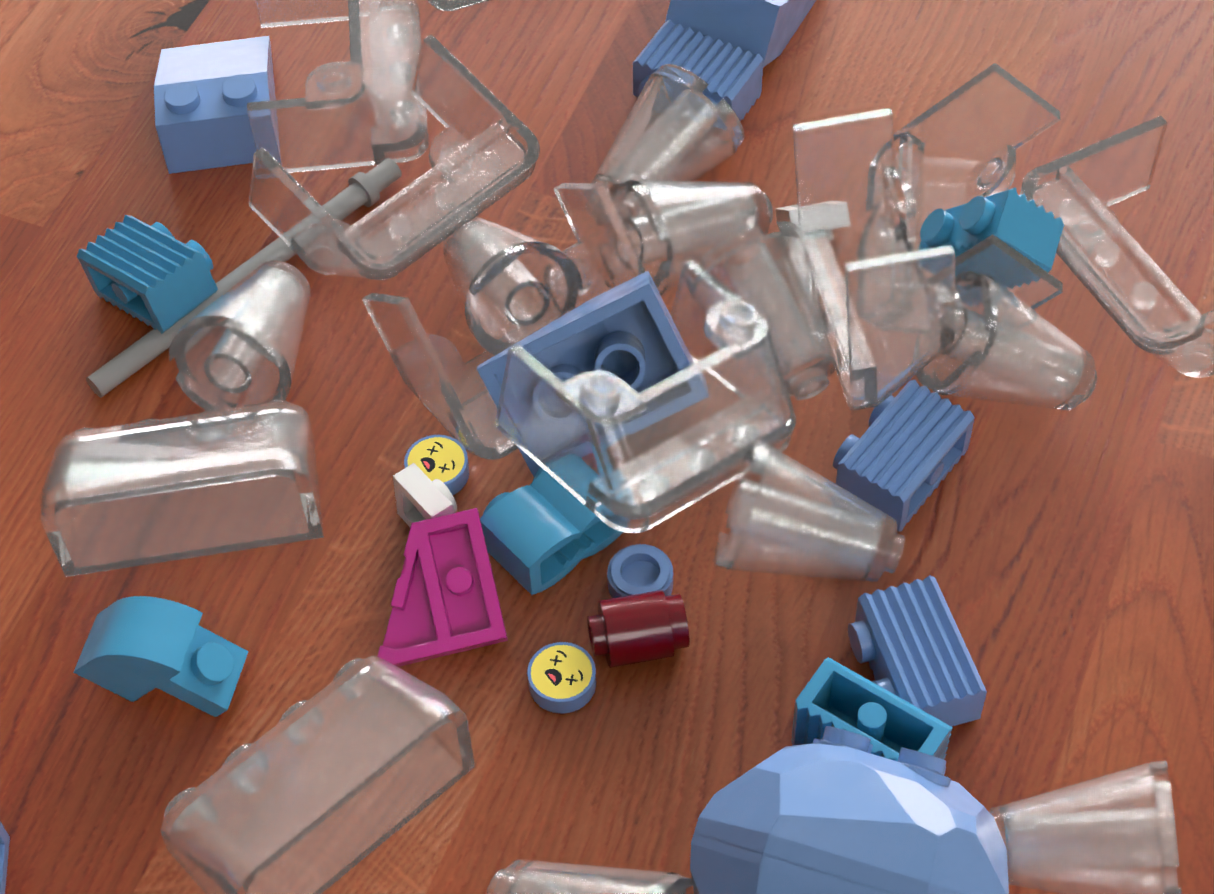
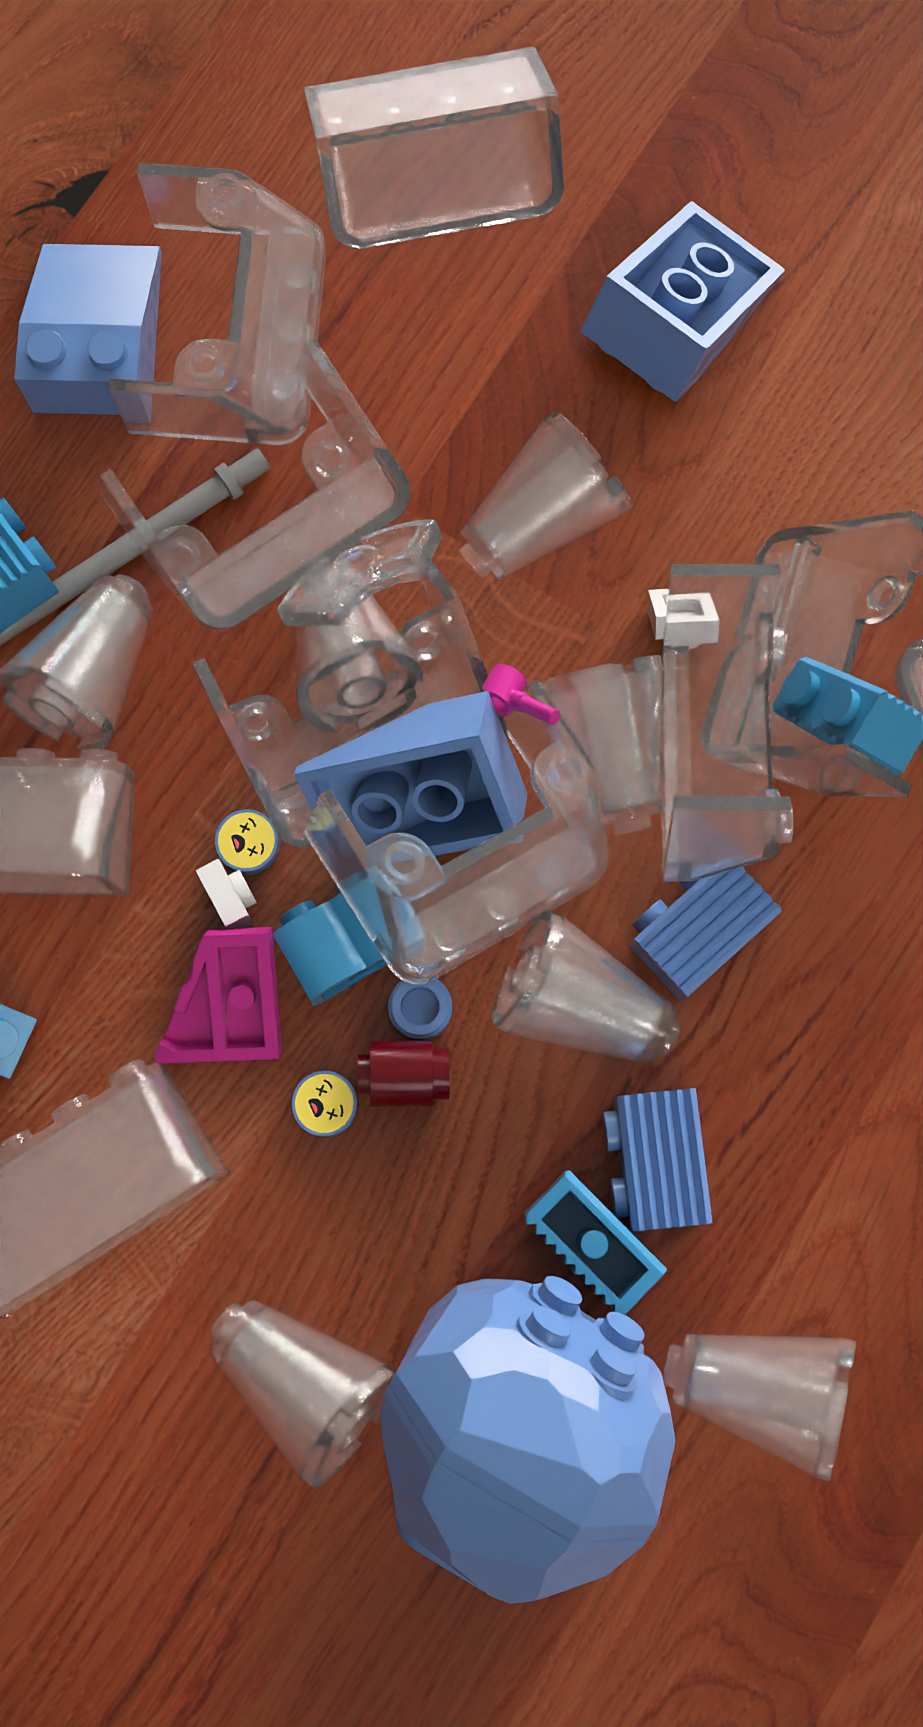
camera: 10 degrees right, 25 degrees up
clear cone [603,180,773,296] -> none
medium blue brick [633,20,763,134] -> none
clear cone [915,271,1097,411] -> none
none -> clear tile [277,519,442,626]
none -> dark pink hand [482,664,560,725]

